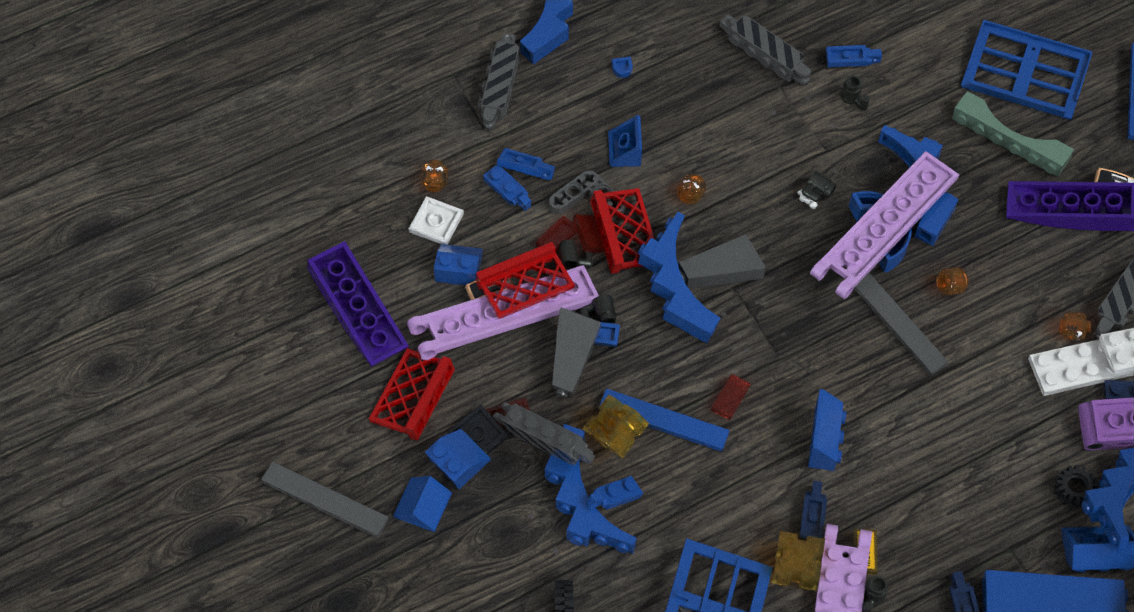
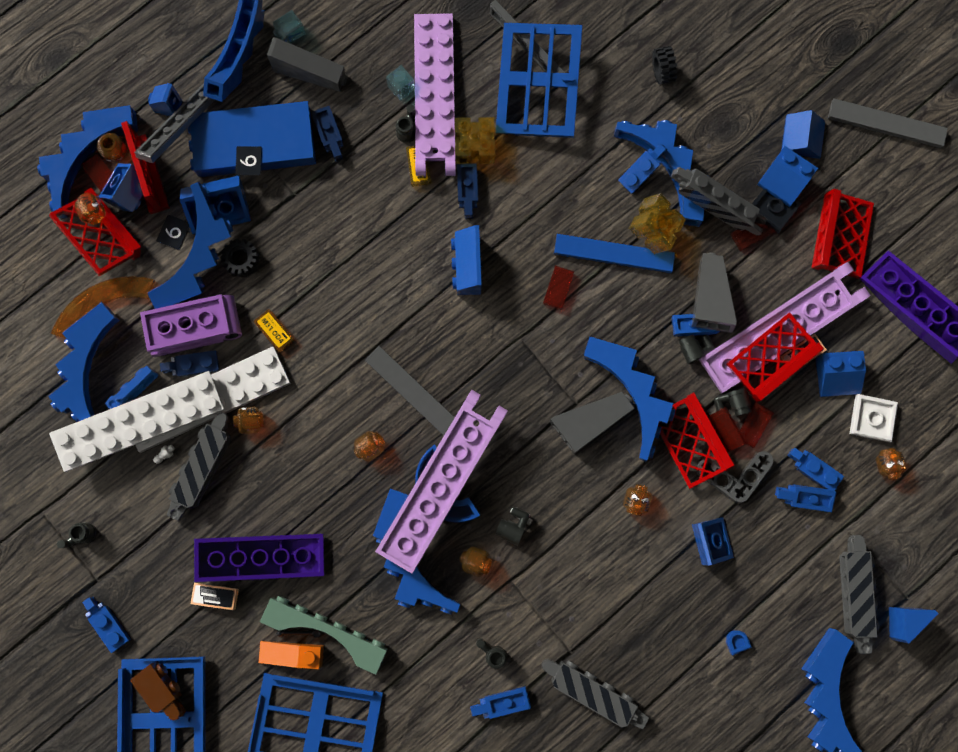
camera: 165 degrees right, 20 degrees up
none -> black sticker [235,146,262,175]
none -> tile [253,309,295,353]
none -> orange slope [258,641,324,669]
none -> clear orange head [460,547,492,577]
none -> blue slope [889,607,939,644]

